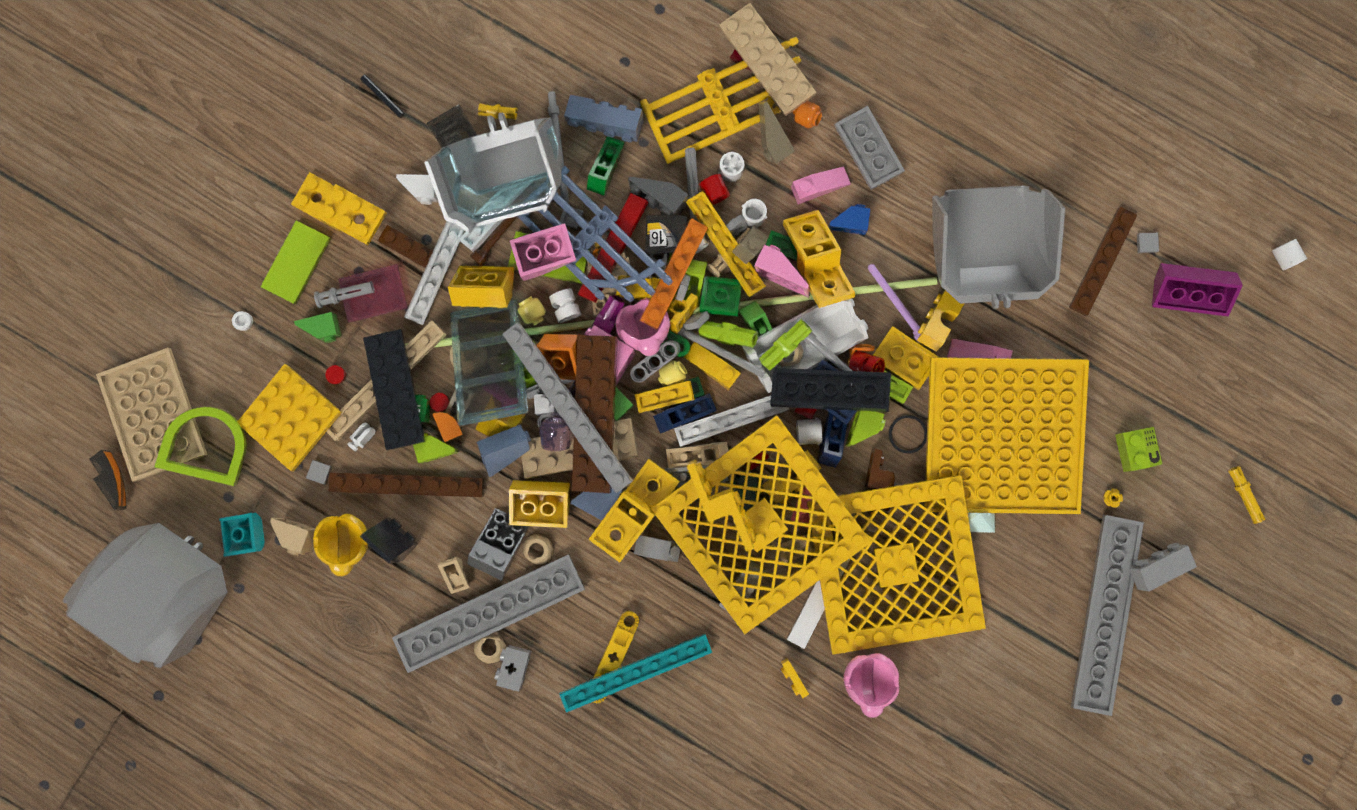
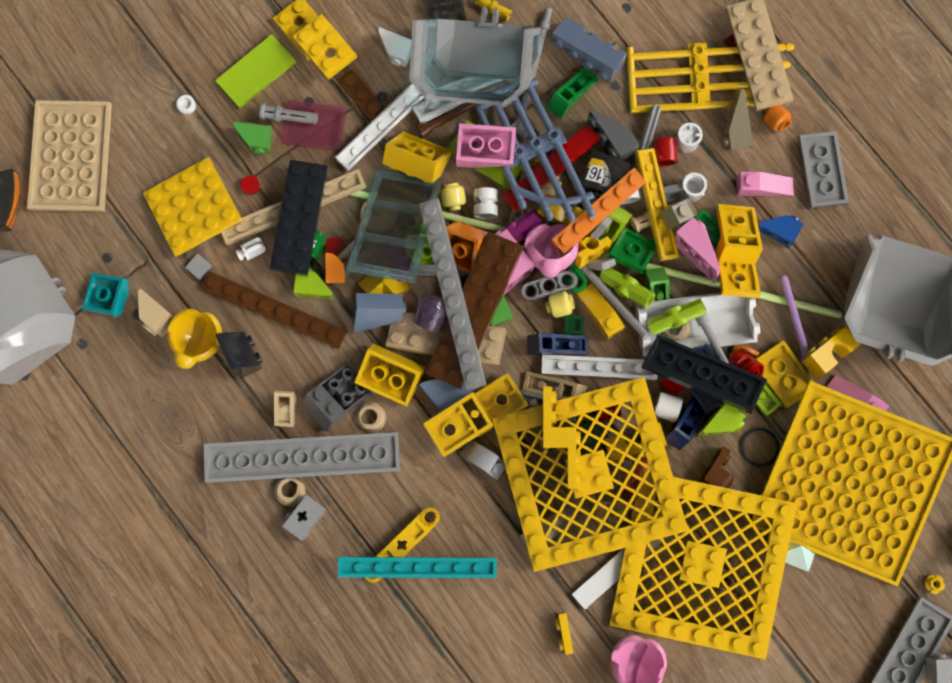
camera: 15 degrees right, 5 degrees down
lime window [154,407,247,486] -> none
white brick [534,394,557,416] -> none
yellow plate [635,381,695,413] -> none

